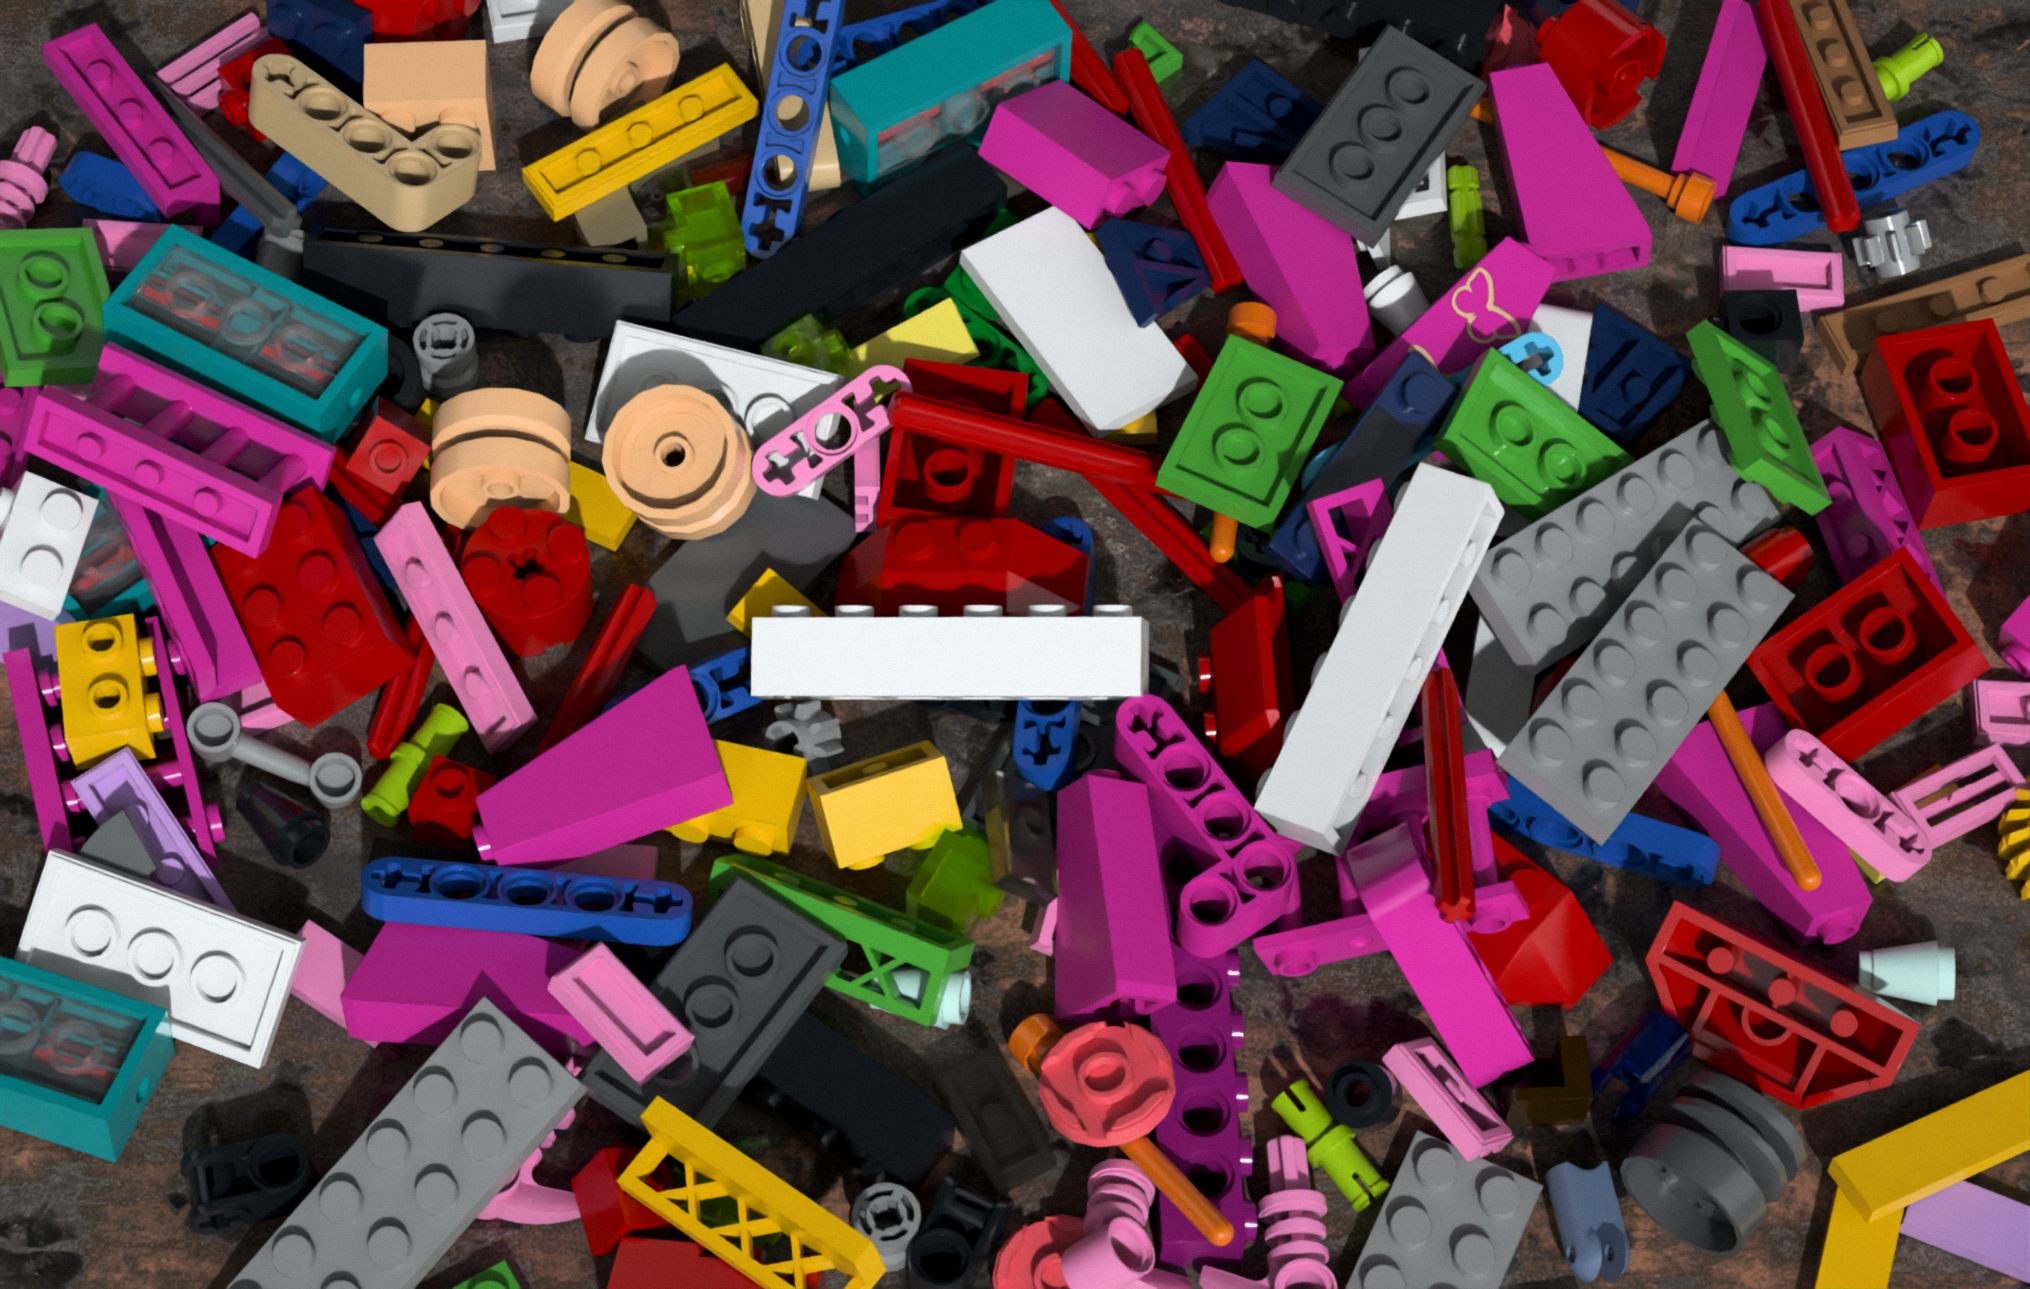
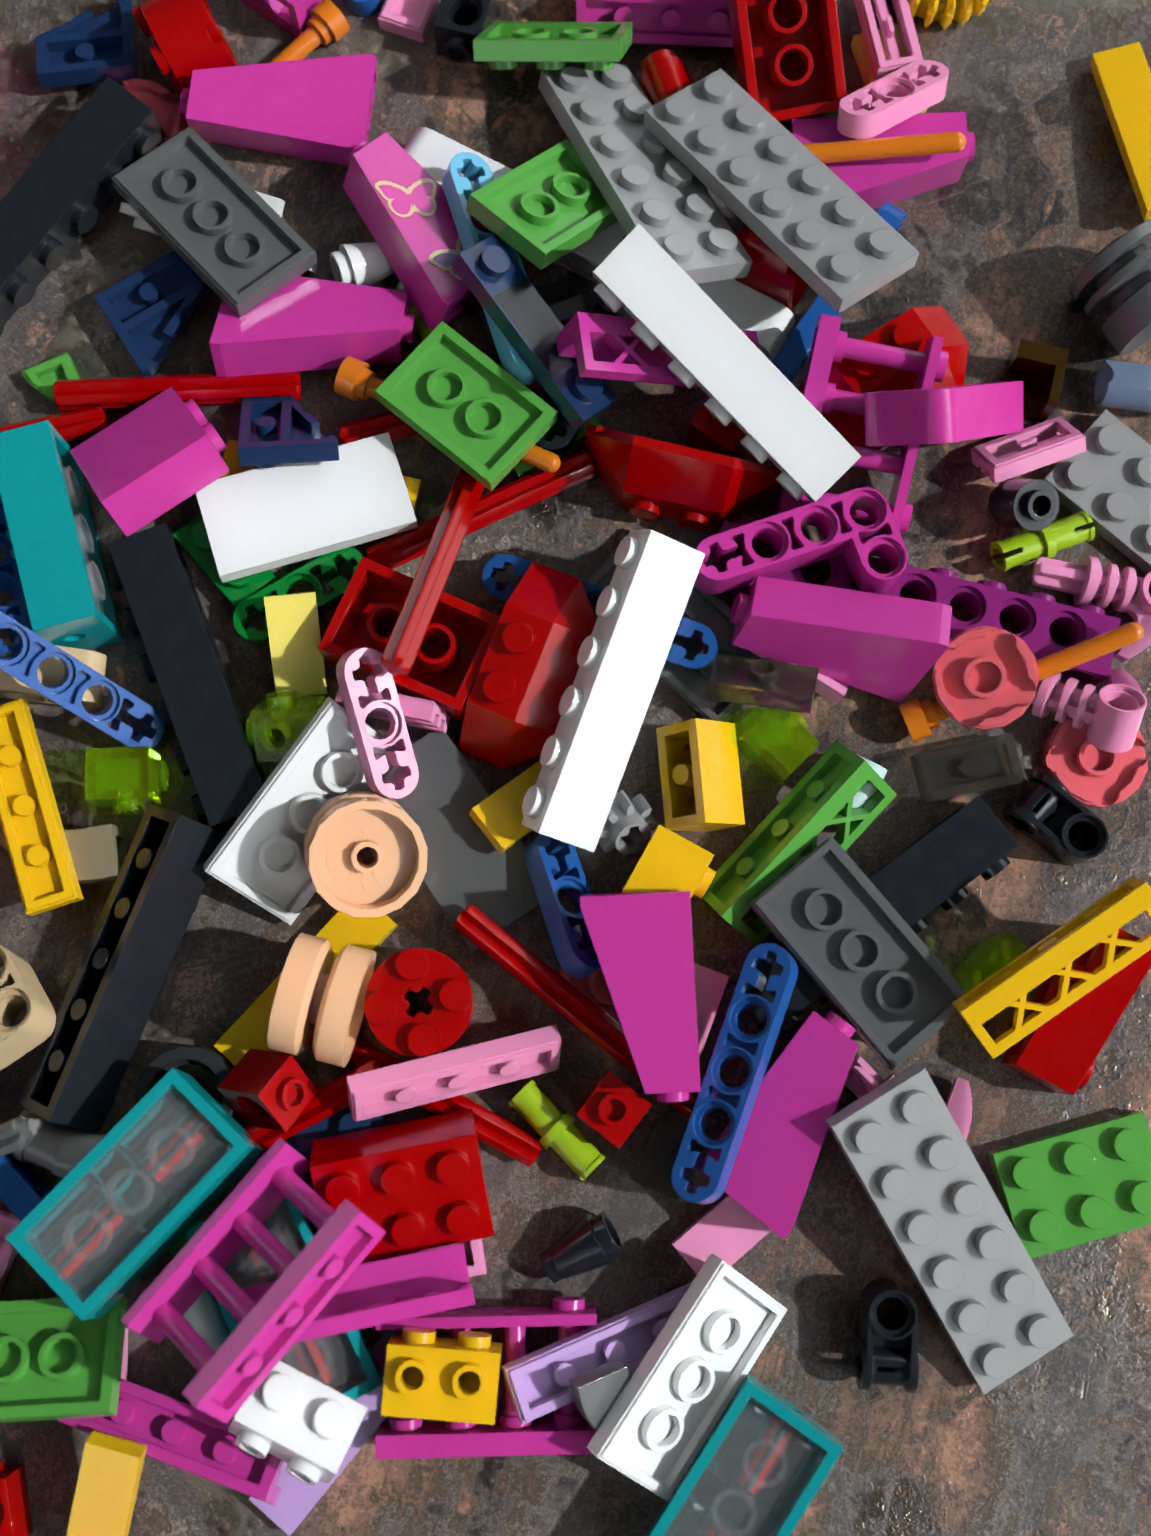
camera: 75 degrees left, 20 degrees up
light grey bar [187,702,362,810] -> none
light grey wheel [413,313,480,398] -> none
bright pink tile [547,941,695,1086] -> none
red brick [571,1142,680,1256] -> none
clear red pin [689,148,769,208] -> none
light grey wheel [852,1182,921,1272] -> none
red axle [1420,667,1476,924] -> none
lime axle [1446,164,1488,273] -> none
dark blue wing [1577,303,1695,453] -> none
clear blue piece [1590,1010,1693,1123] -> none
red wedge [1645,899,1922,1110] -> none
light aqua cone [1858,940,1955,1006] -> none

